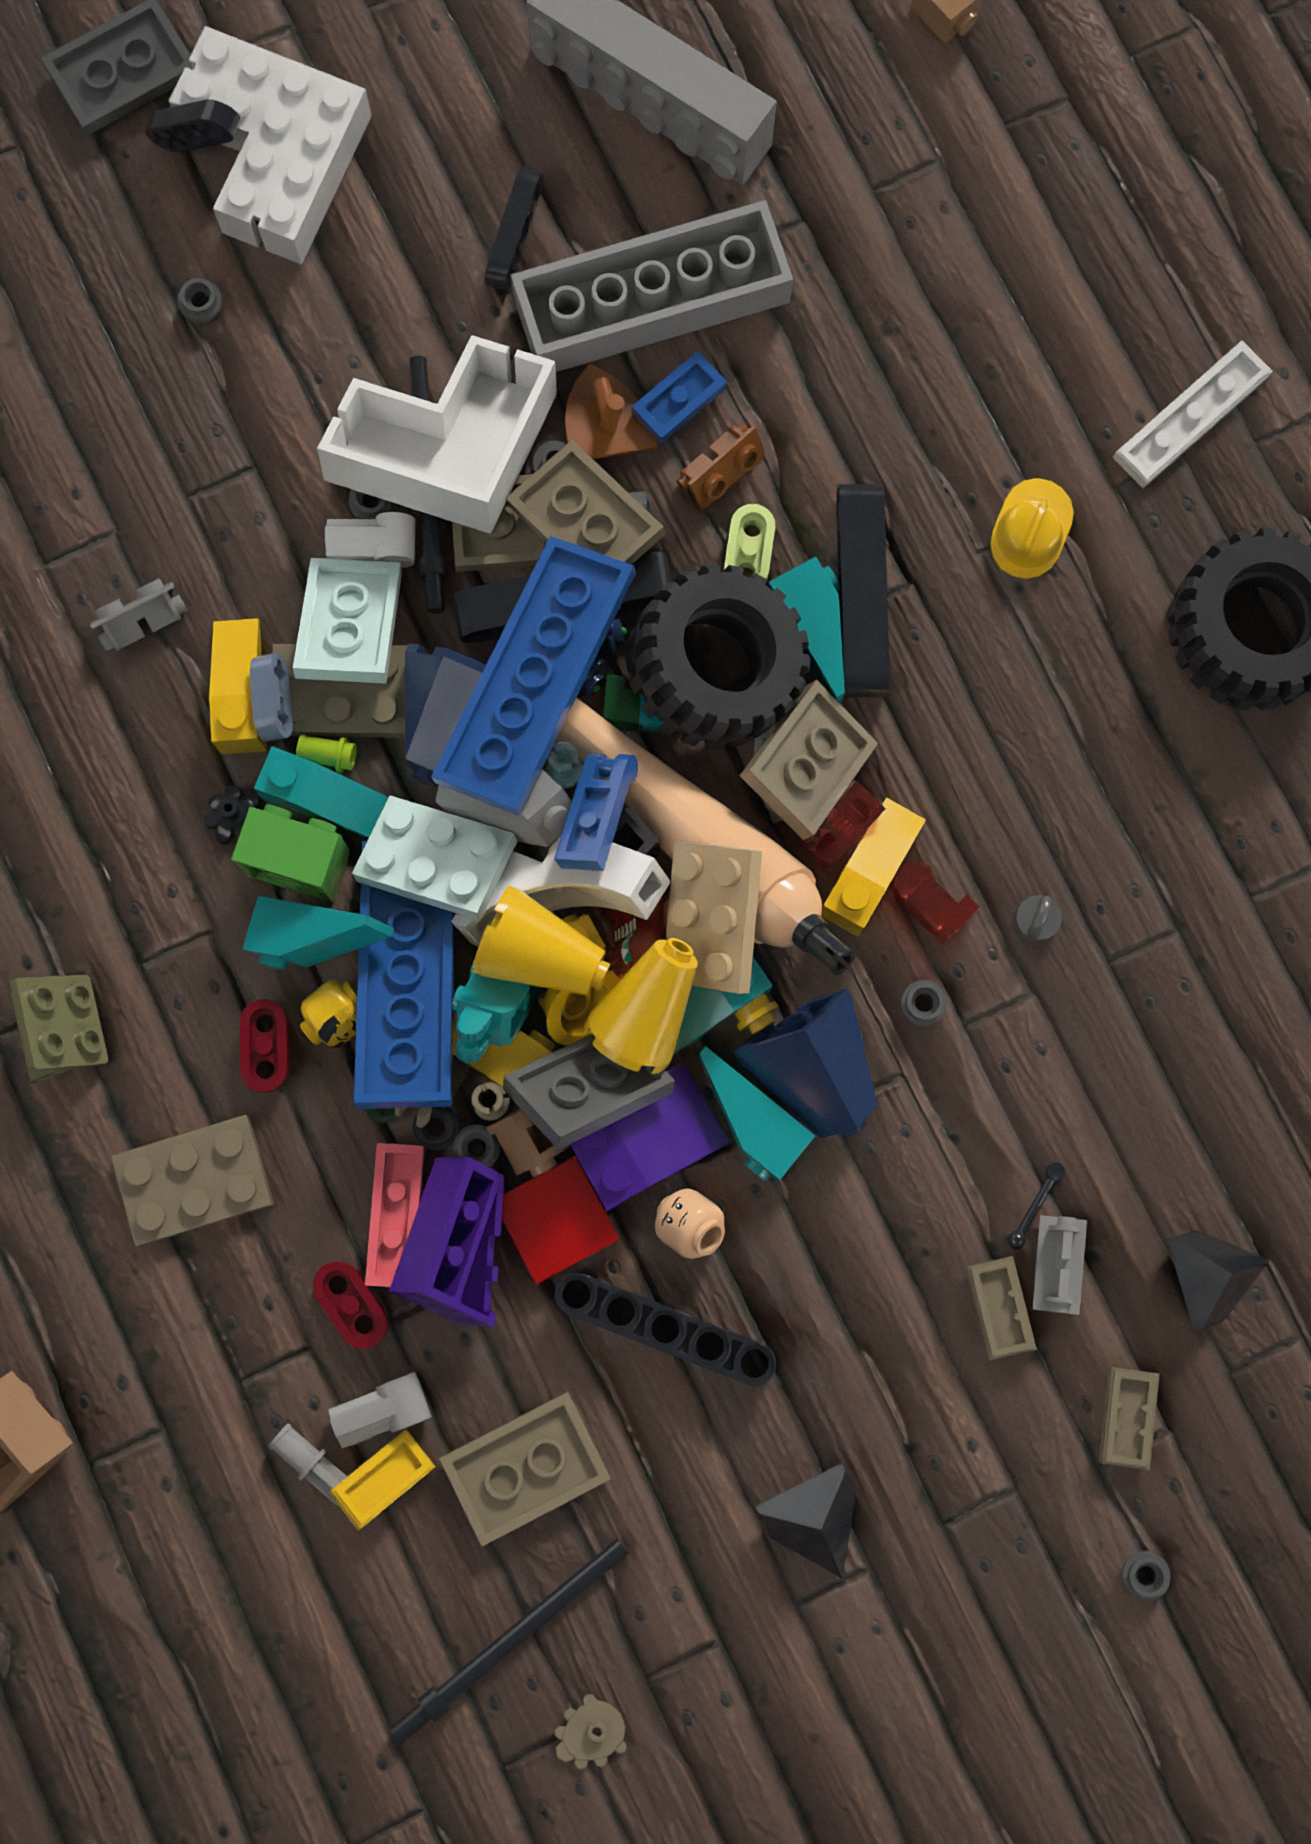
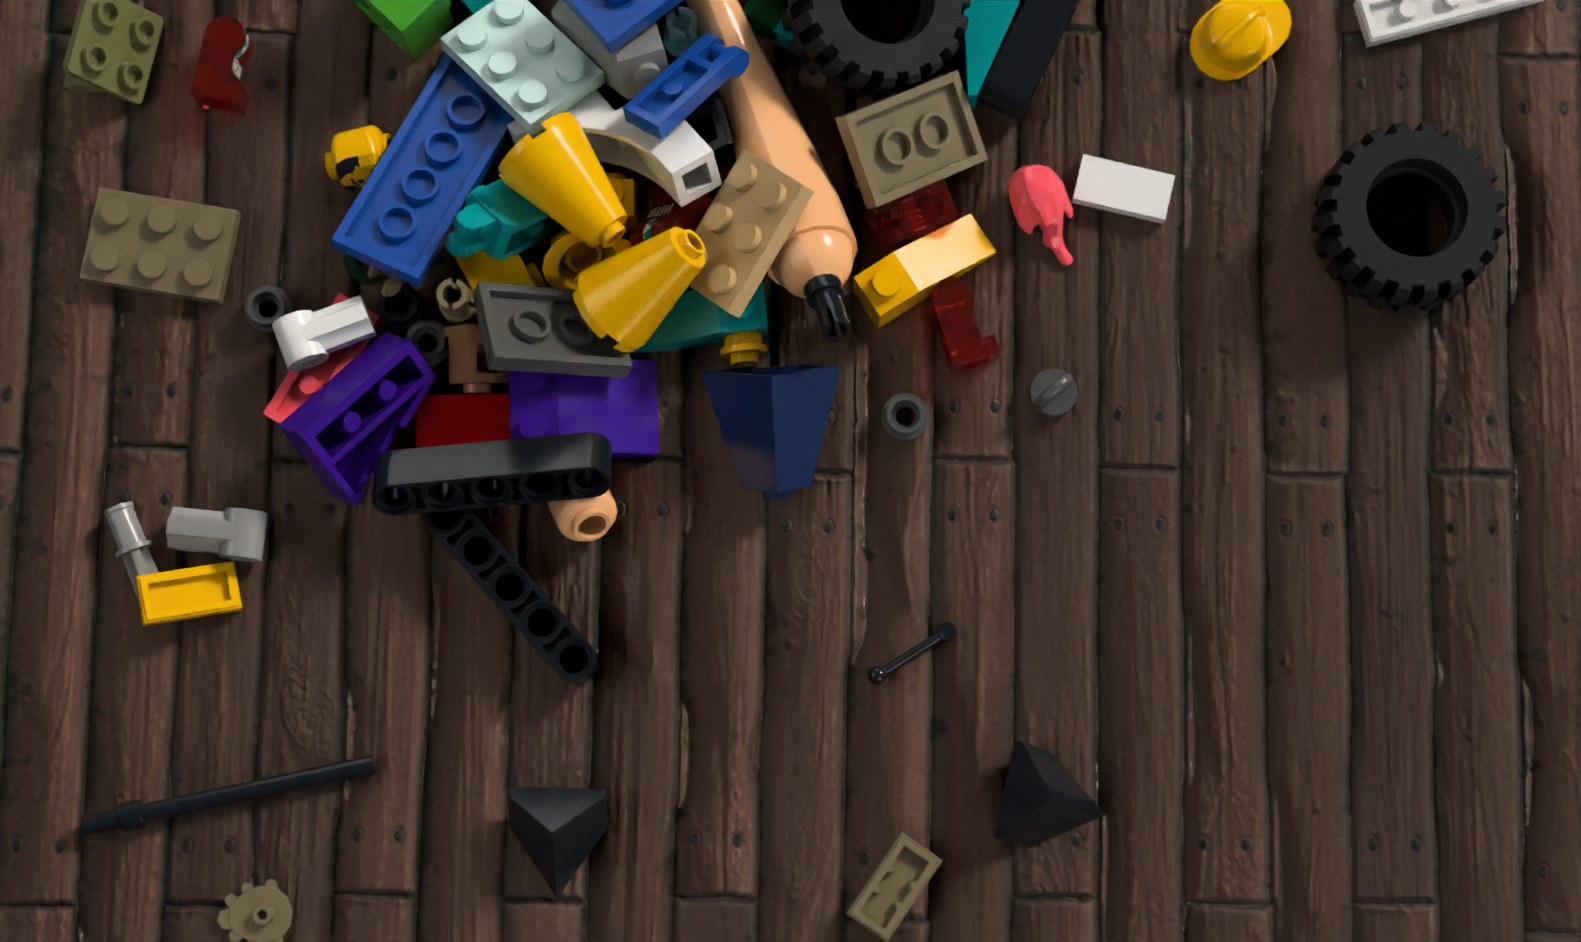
camera: 30 degrees right, 0 degrees up
dark red plate [240,999,290,1094] -> none
teal slope [243,896,394,971] -> none
dark red plate [313,1261,389,1349] -> none
dark tan plate [439,1391,611,1546] -> none
teal slope [699,1046,815,1182] -> none
dark tan plate [965,1256,1037,1360] -> none
light grey hinge [1032,1215,1087,1315] -> none
none -> clear red leg [191,16,253,114]
none -> dark grey plate [244,285,293,333]
none -> white piece [272,295,377,372]
none -> black beam [372,432,611,516]
none -> coral piece [1007,164,1074,266]
none -> white tile [1071,154,1175,224]

